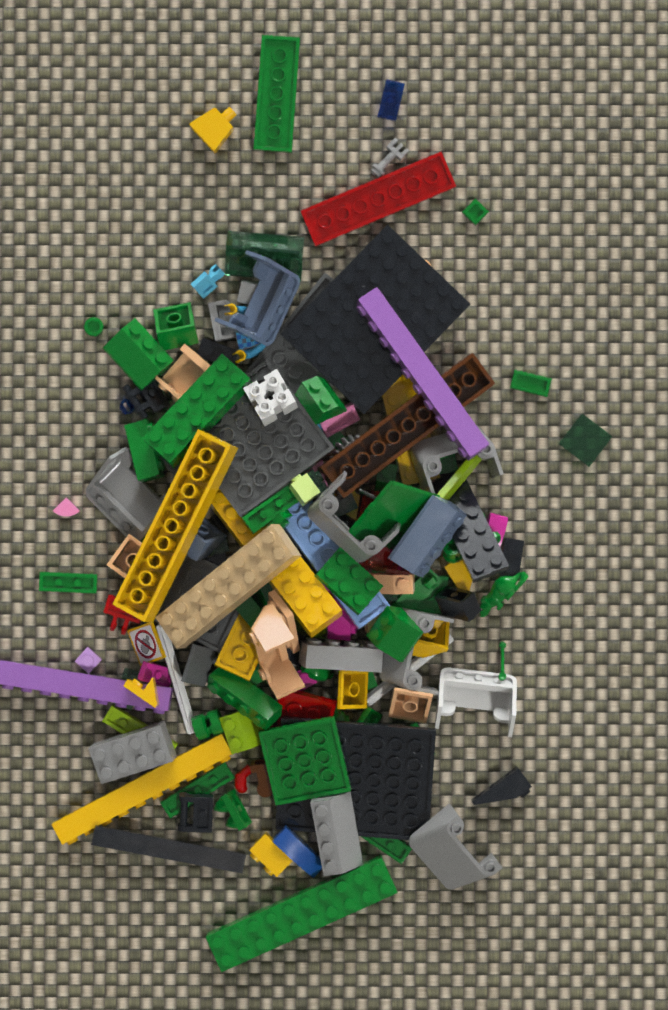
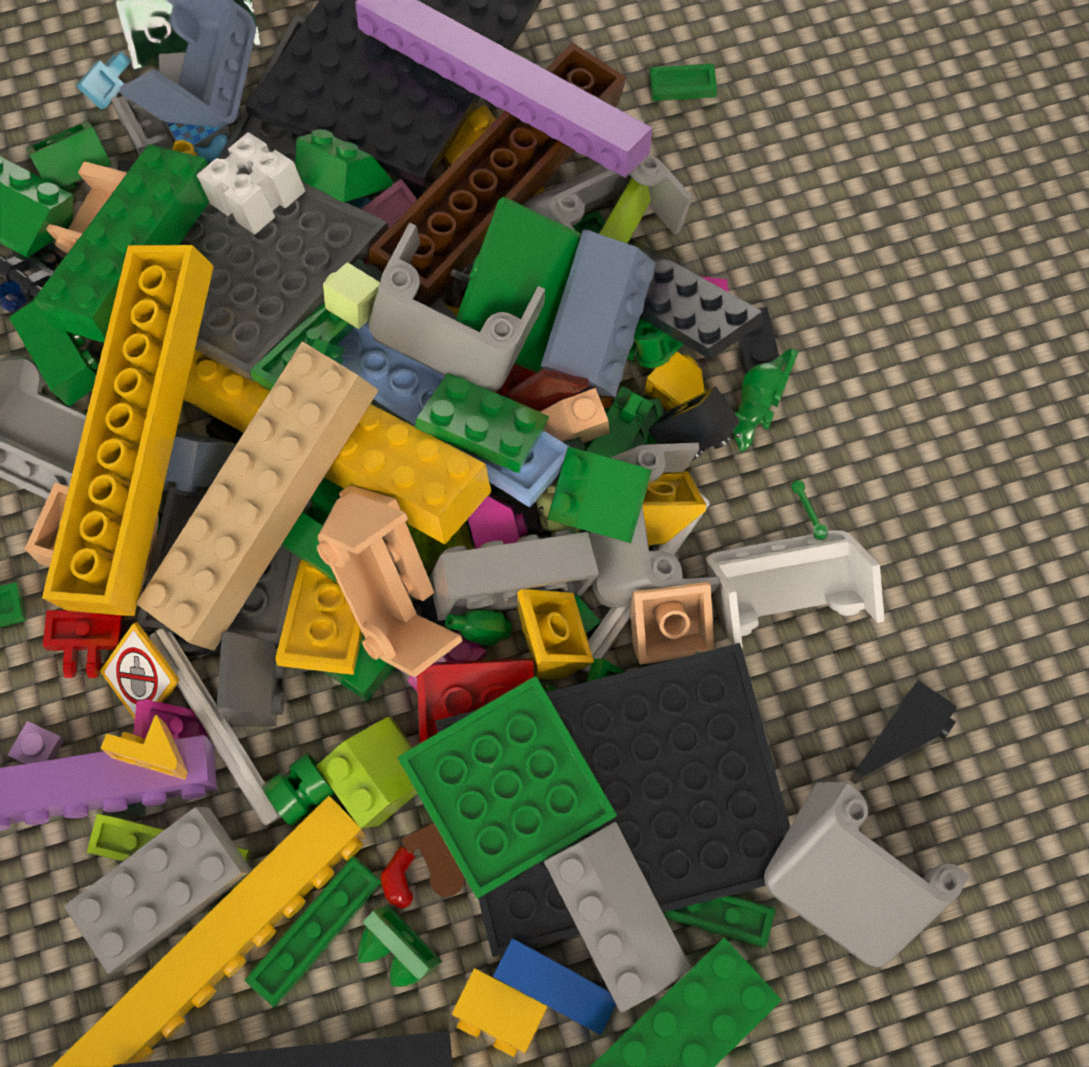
camera: 15 degrees left, 20 degrees down
black plate [178,792,213,833] -> none
green brick [207,667,283,730] -> none
clear green tile [559,414,613,467] -> none

